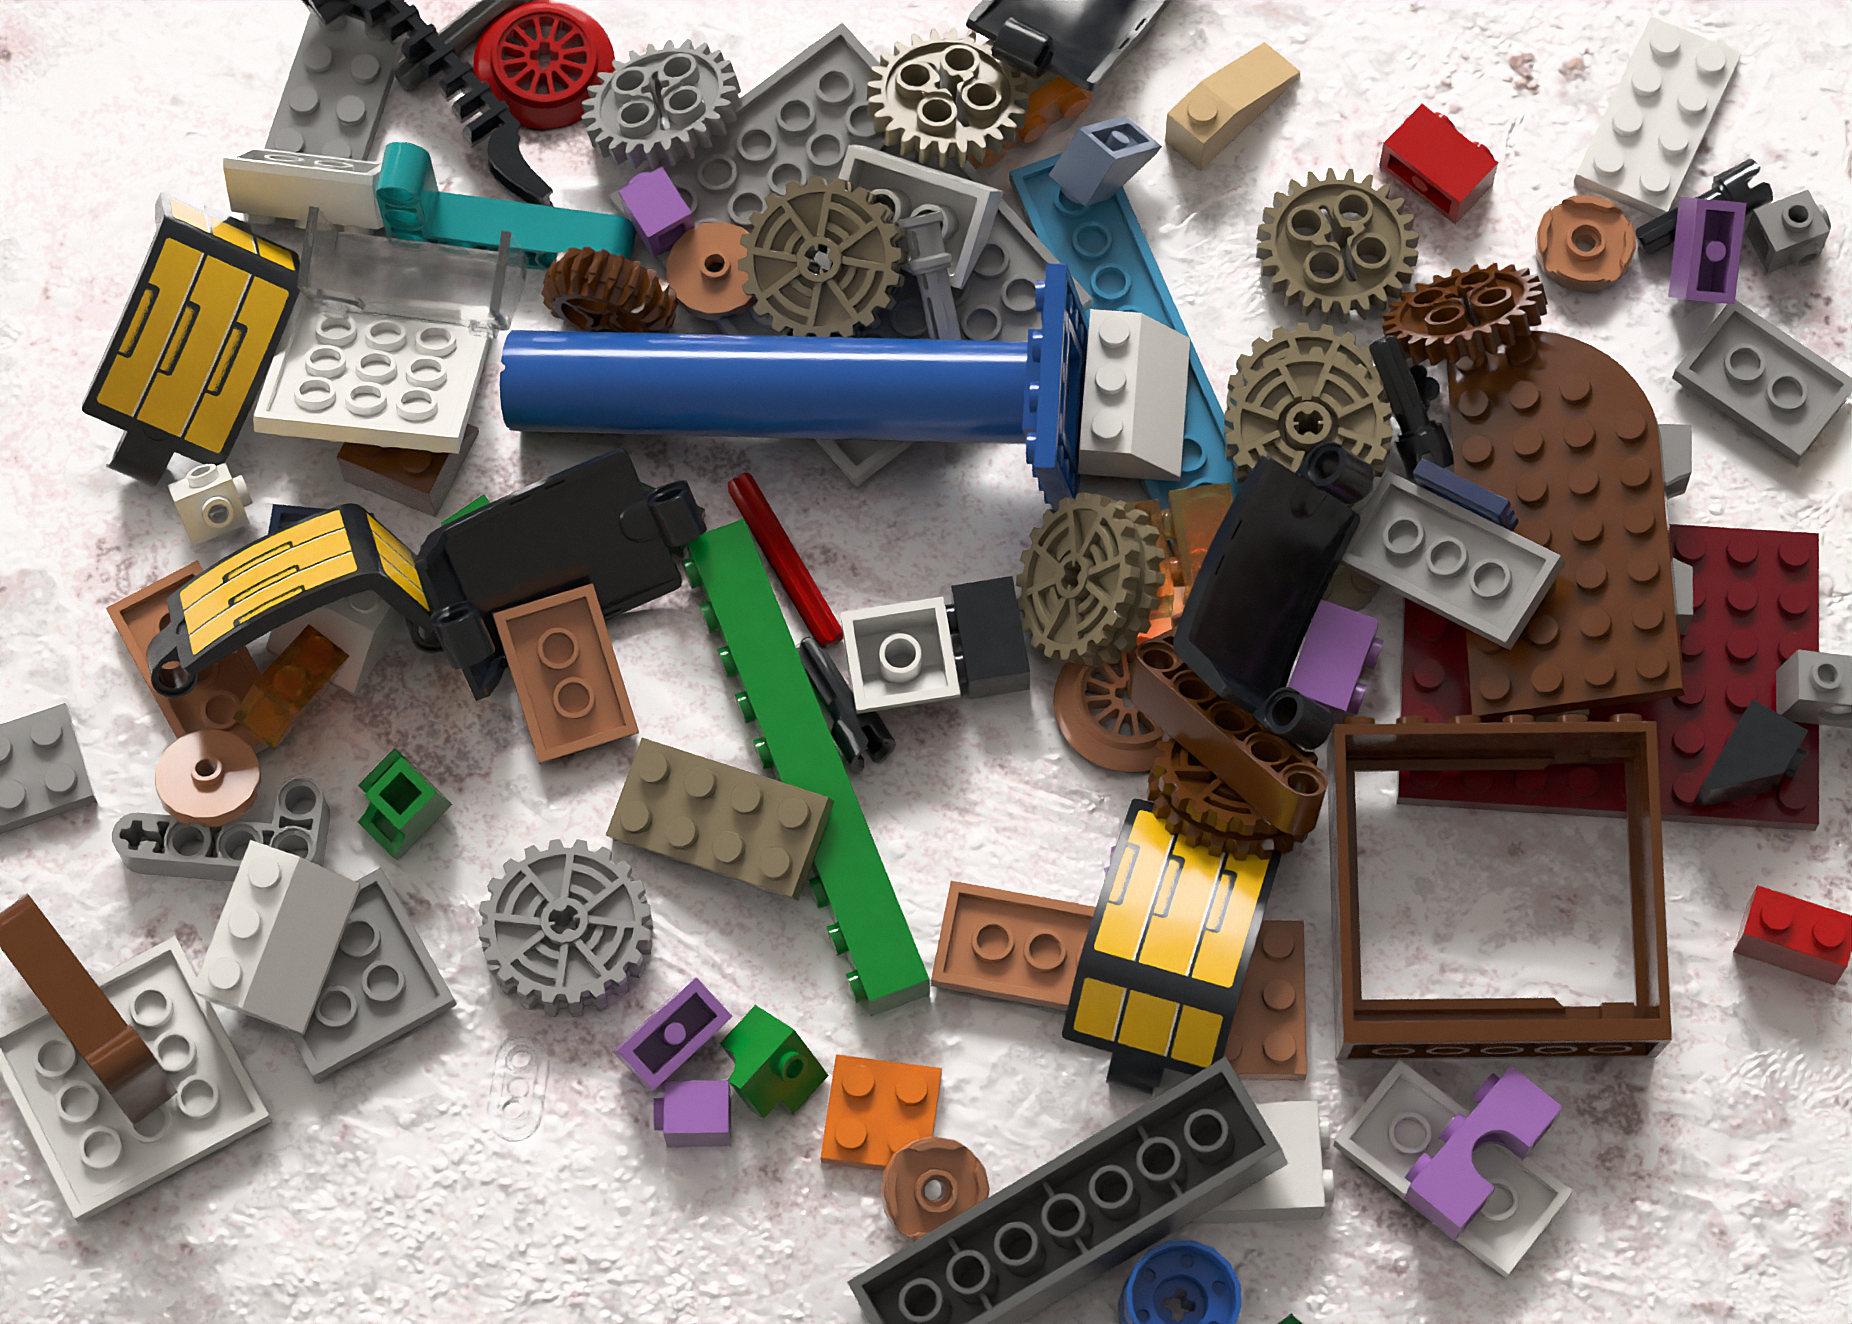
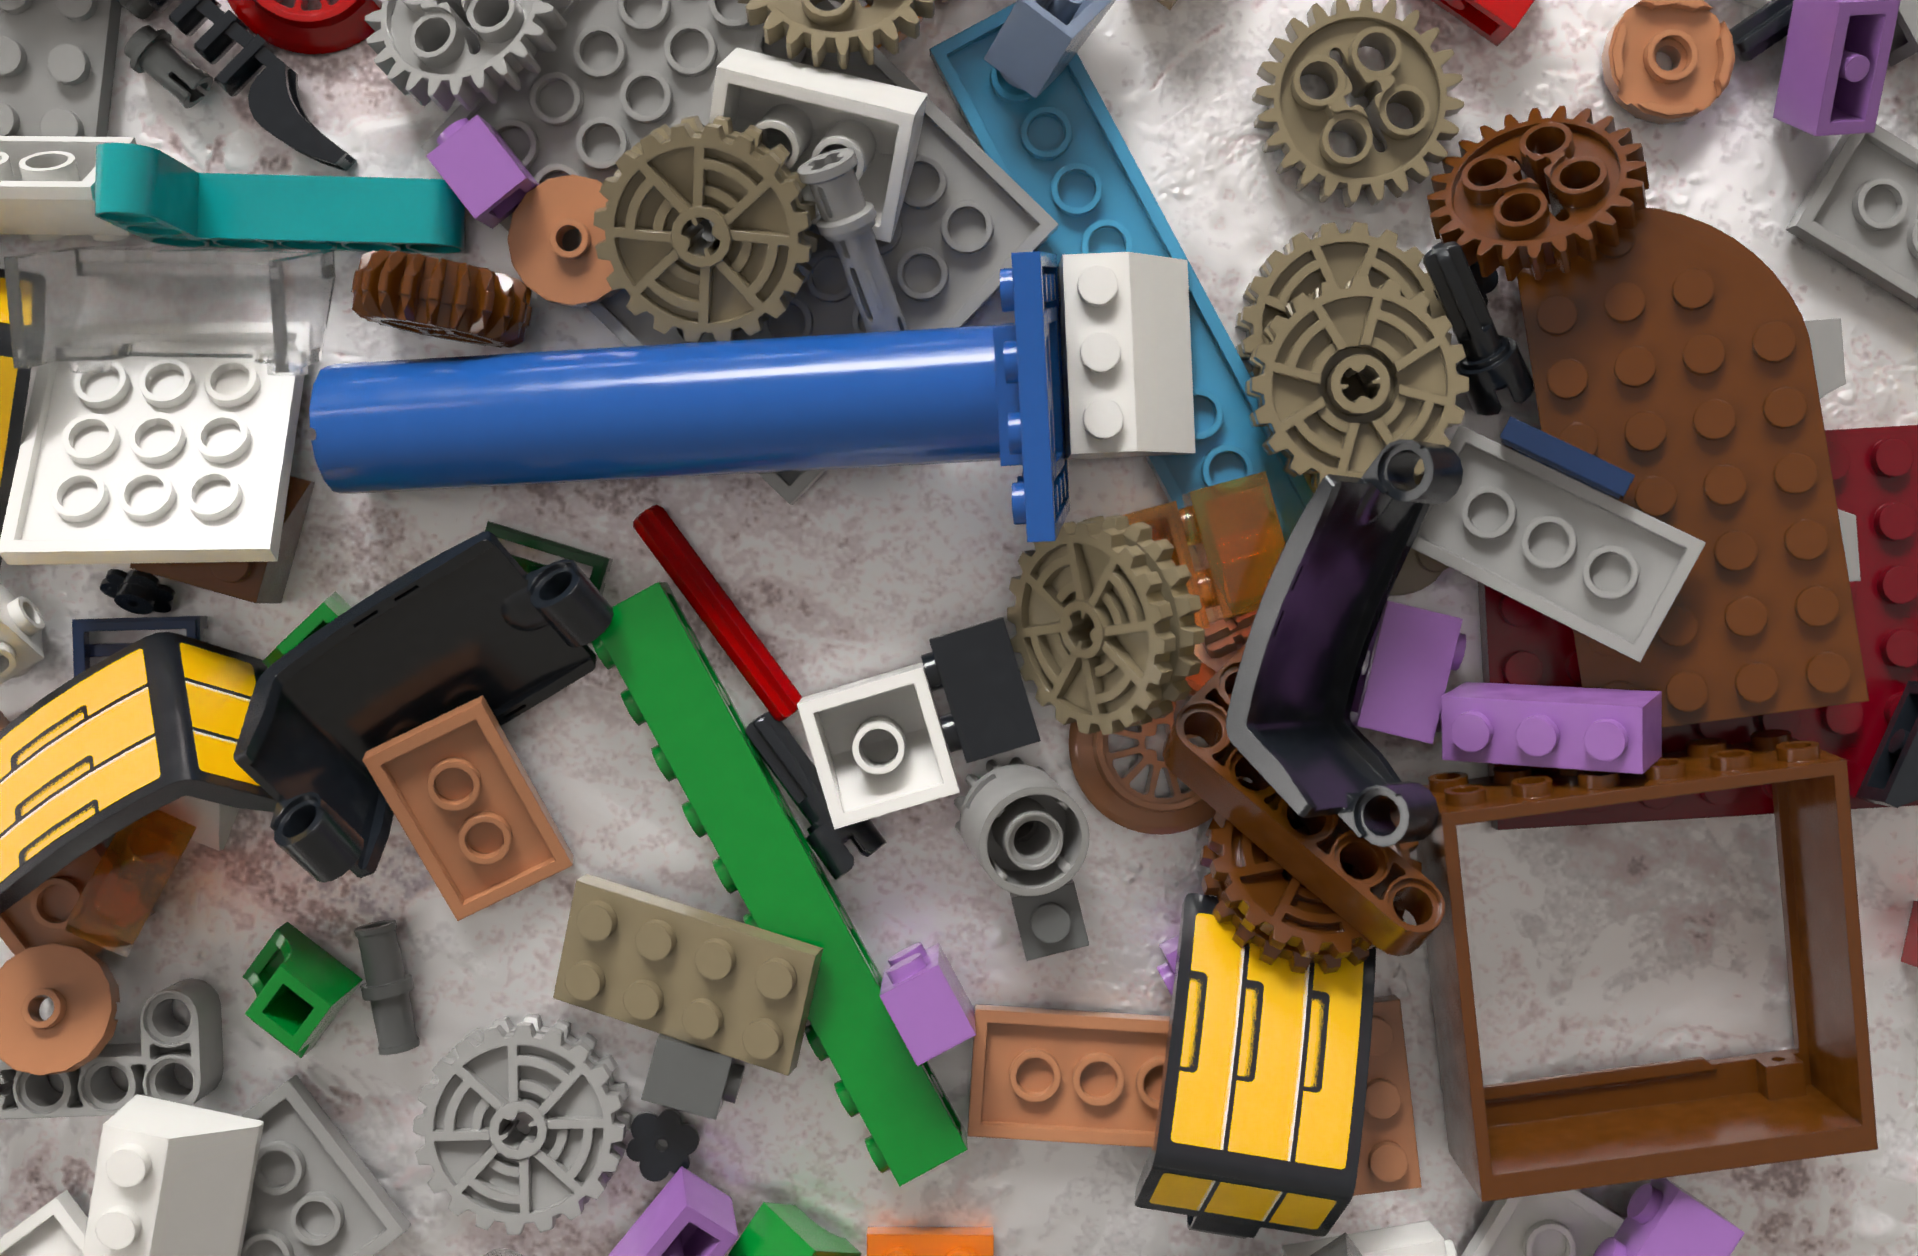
camera: 10 degrees left, 20 degrees up
none -> black plant [100,569,176,615]
none -> dark grey pin [124,25,213,108]
none -> dark grey pin [354,920,420,1055]
none -> black plant [626,1109,700,1182]
none -> dark grey brick [641,1034,745,1120]
none -> medium lavender brick [880,942,976,1066]
none -> light grey gear [954,757,1089,896]
none -> dark grey brick [1010,879,1089,961]
none -> medium lavender brick [1441,682,1662,774]

